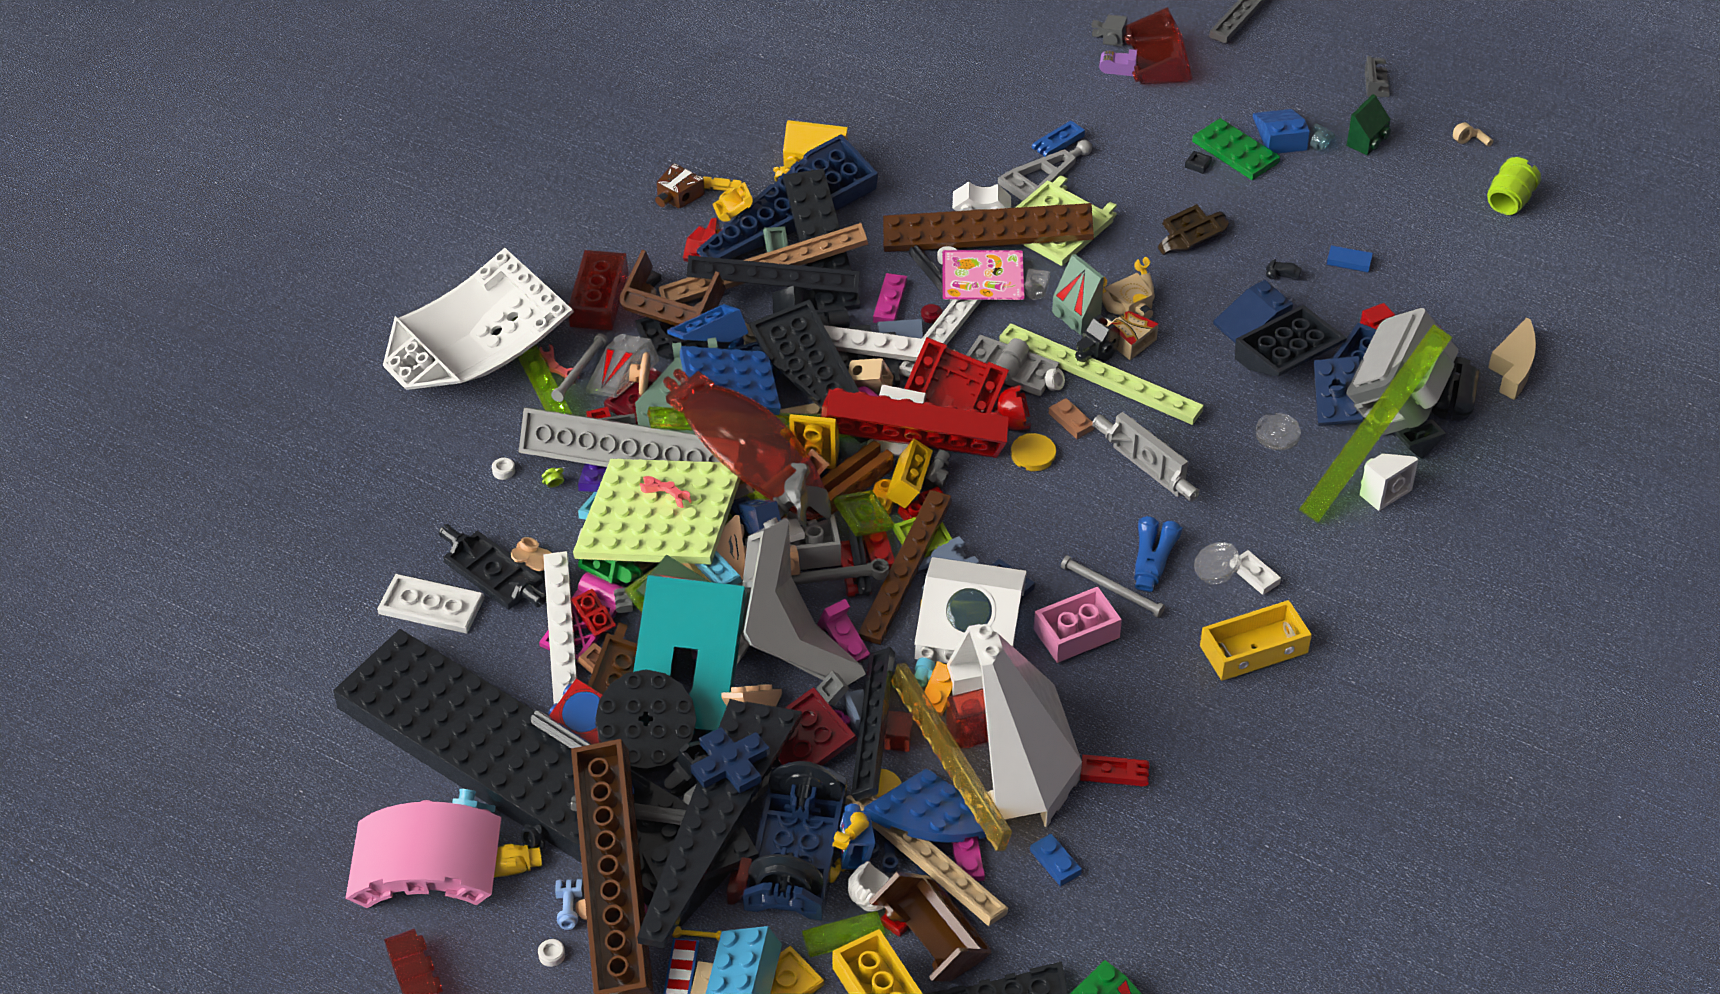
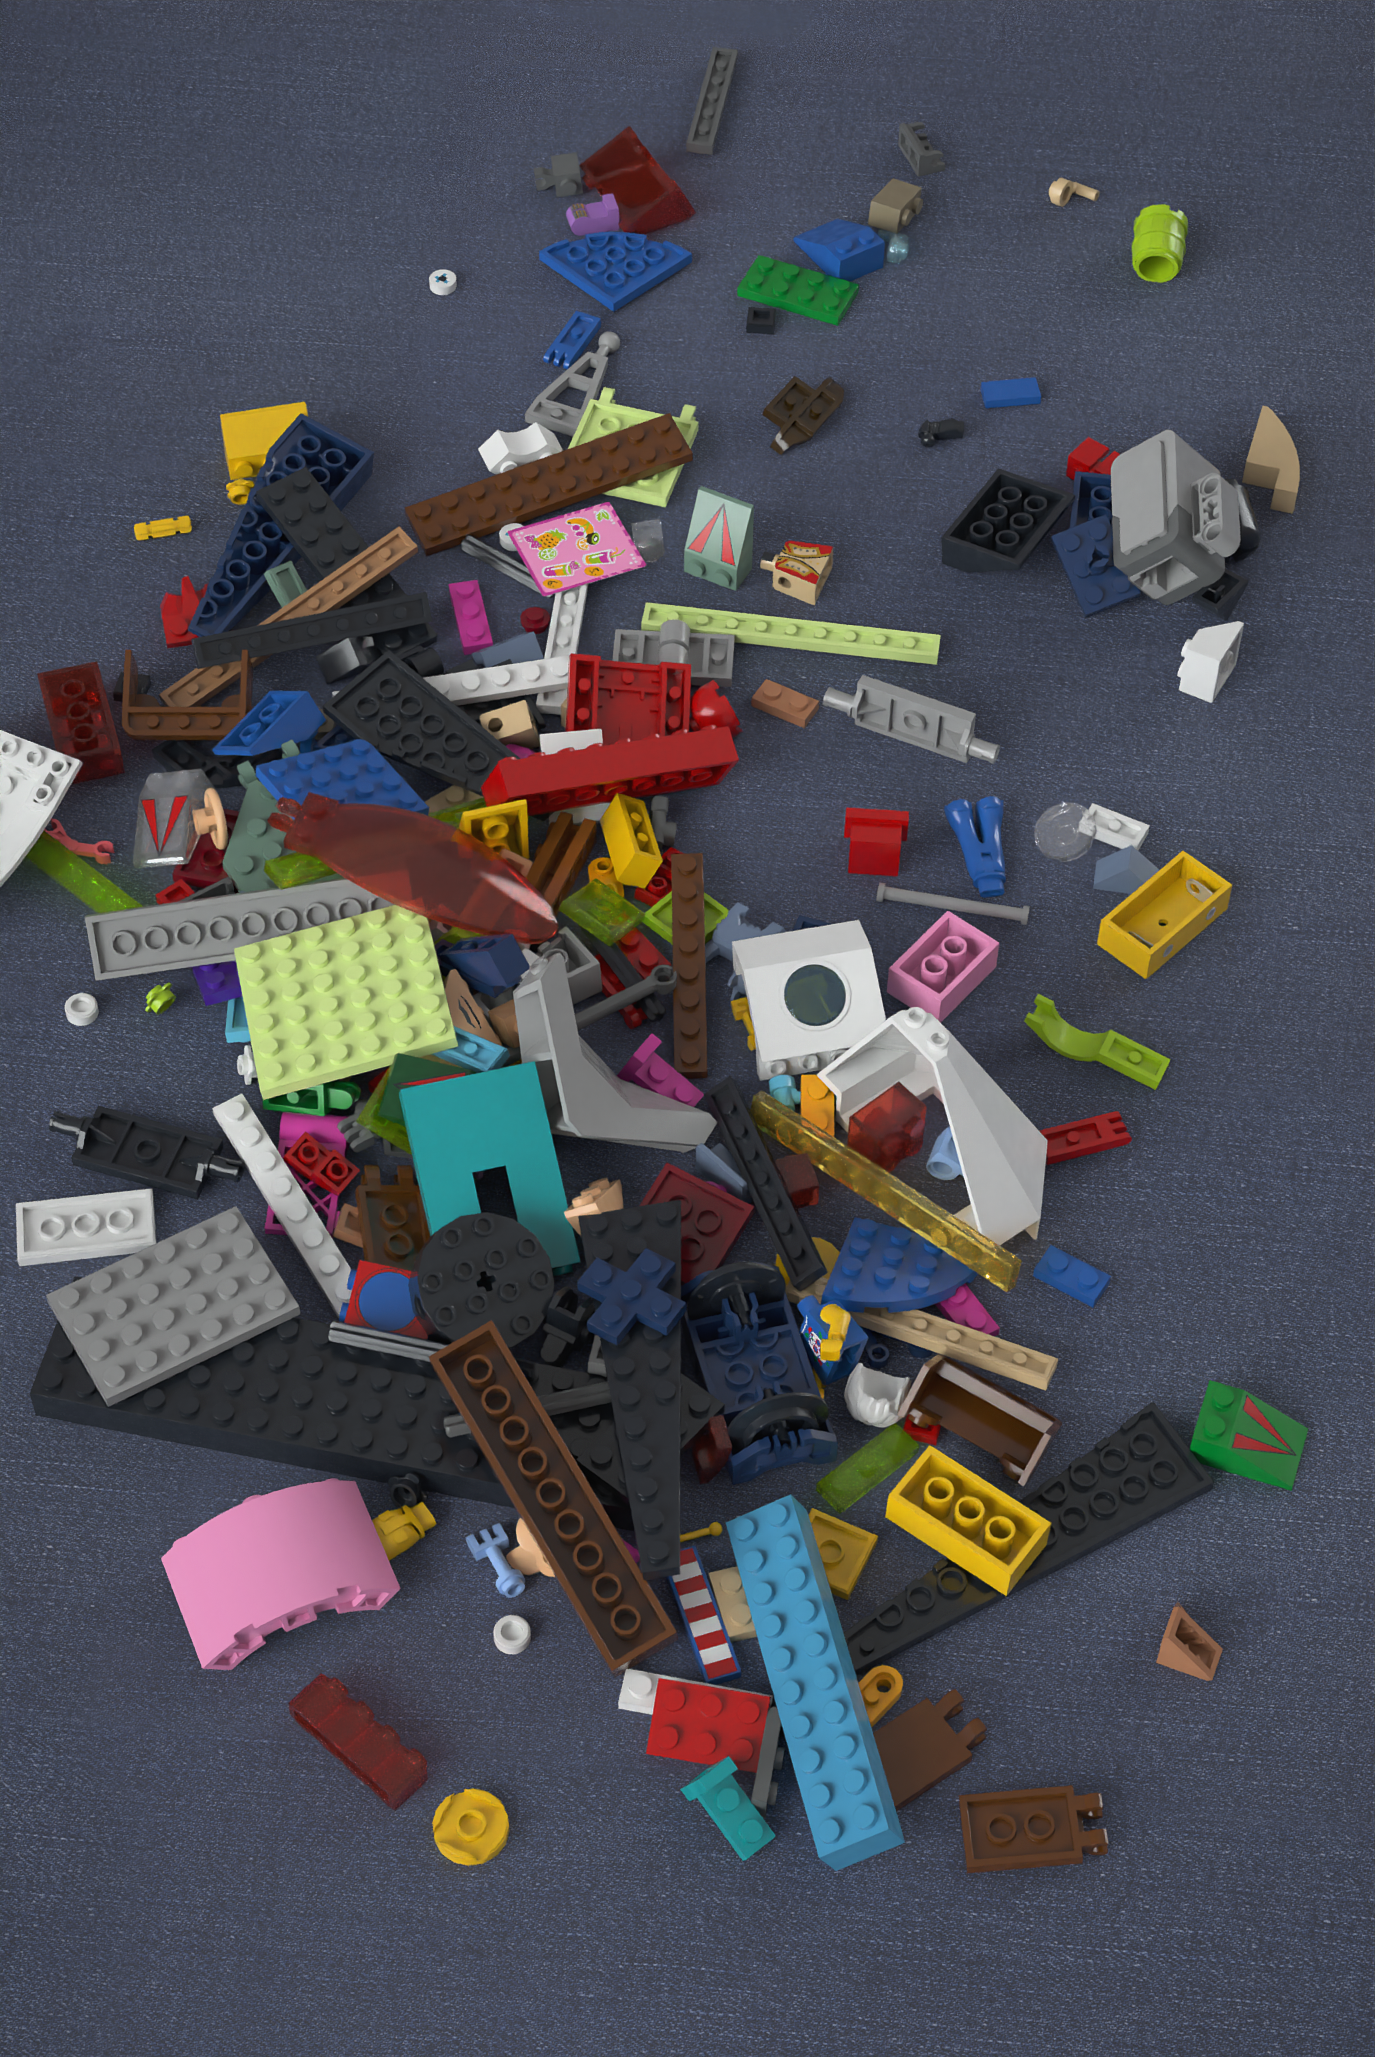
camera: 25 degrees left, 5 degrees up
medium azure piece [452,789,495,812] -> none
light nougat plate [511,537,551,571] -> none
light grey bar [551,333,608,402] -> none
coral piece [640,476,692,508] -> none
reddish brown torso [655,163,705,208] -> none
yellow piece [713,182,753,222] -> none
dark grey animal [772,463,831,527] -> none
dark grey plate [816,671,849,706] -> none
yellow tile [1011,433,1056,471] -> none
white tile [1045,368,1065,391] -> none
black hinge [1075,315,1120,362] -> none
tan torso [1102,257,1155,319] -> none
dark blue slope [1213,280,1293,343] -> none
clear tile [1255,413,1301,450] -> none
clear neon green plate [1299,324,1452,523] -> none
dark green slope [1346,94,1391,155] -> none
none -> light grey plate [46,1206,300,1407]
none -> white tile [429,270,457,295]
none -> blue plate [539,232,692,312]
none -> red plate [844,807,909,876]
none -> dark tan brick [868,178,923,234]
none -> lime piece [1024,994,1171,1090]
none -> sand blue slope [1093,845,1159,894]

